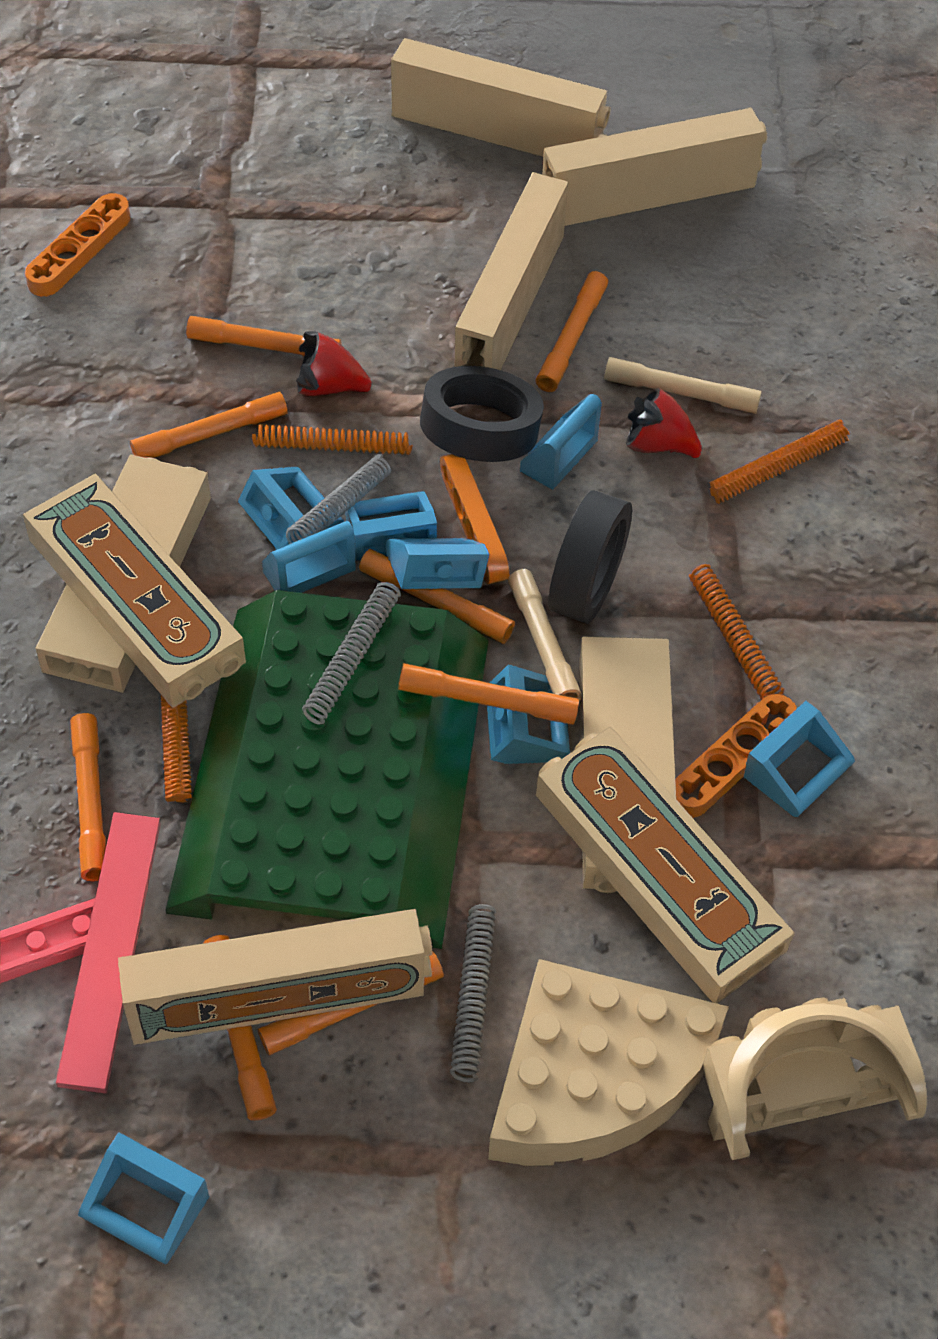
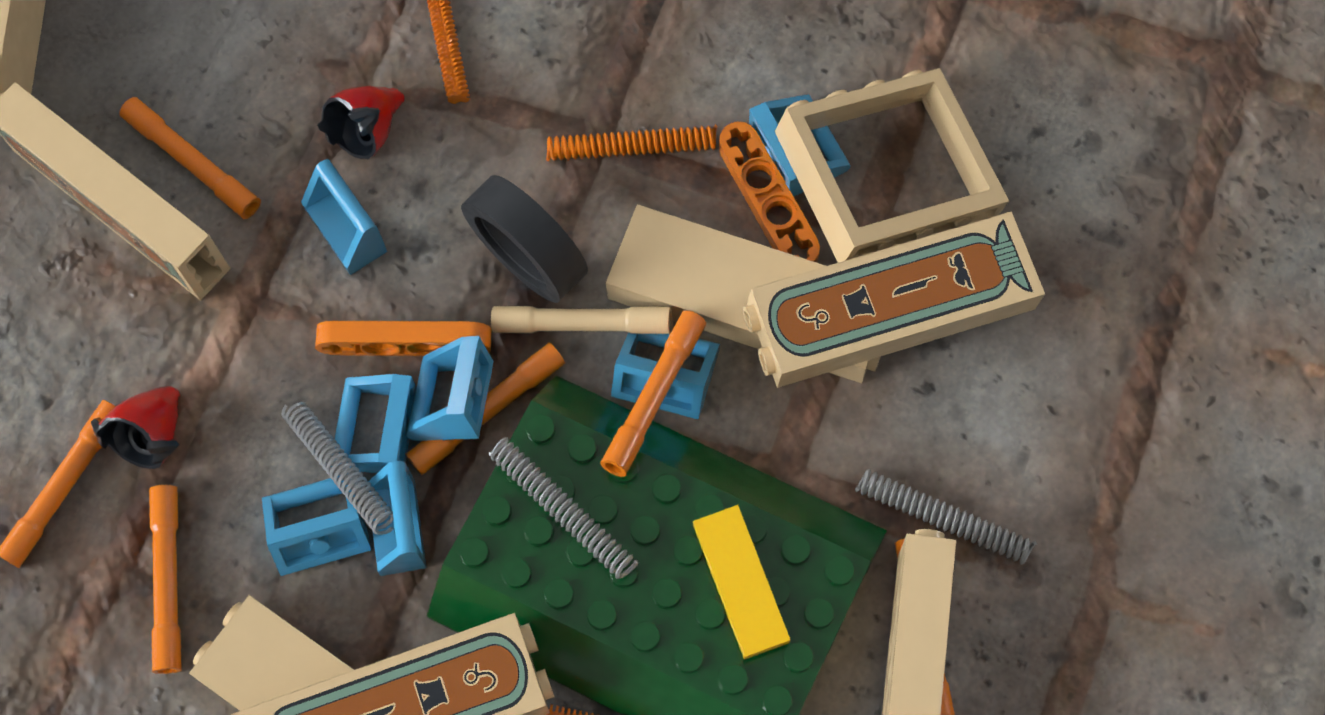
camera: 65 degrees left, 15 degrees up
orange piece [252,424,413,455] -> none
black tyre [420,366,544,462] -> none
tan brick [488,959,729,1166] -> none
tan piece [604,357,762,414] -> none
tan piece [702,998,927,1160] -> none
none -> yellow tile [693,505,790,660]
none -> tan window [775,68,1009,263]

